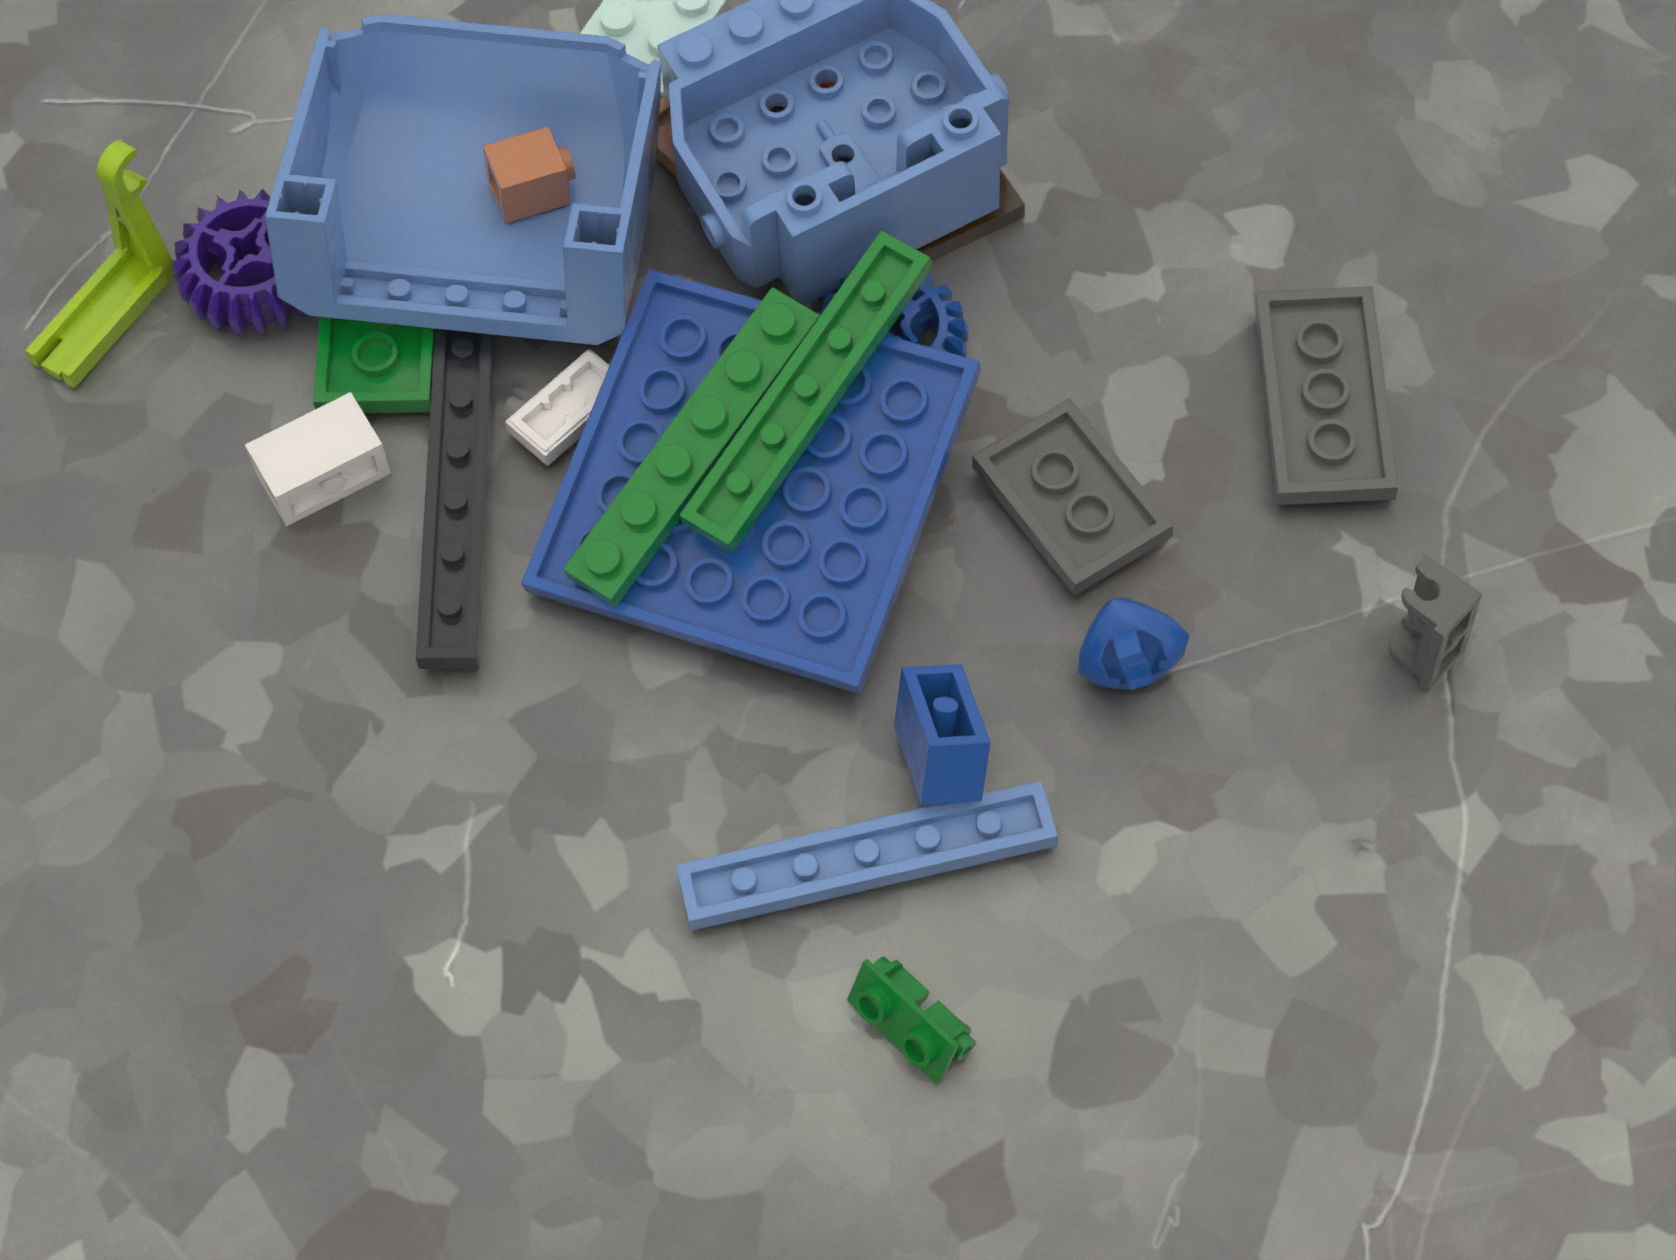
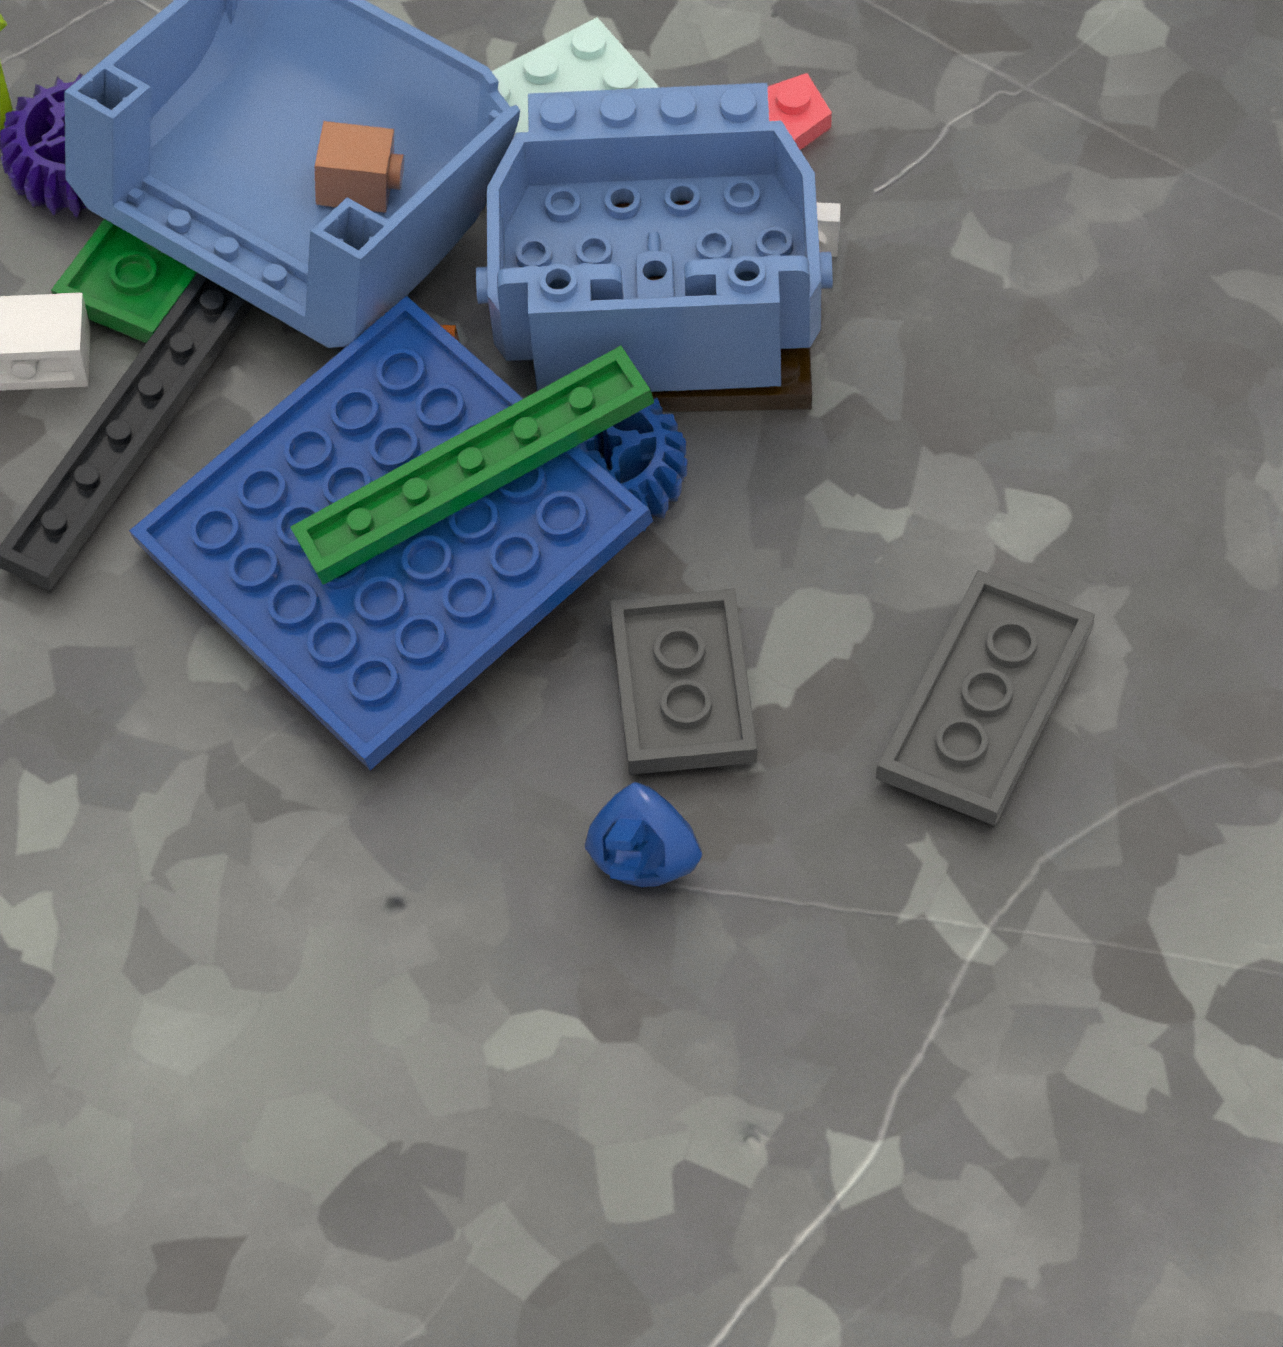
camera: 25 degrees right, 5 degrees down
white plate [505,349,610,466] -> none
green plate [563,287,820,608] -> none
medium blue plate [676,781,1058,931] -> none
green hinge [847,956,976,1085] -> none
blue brick [894,664,991,805] -> none
dark grey hinge [1388,554,1482,692] -> none

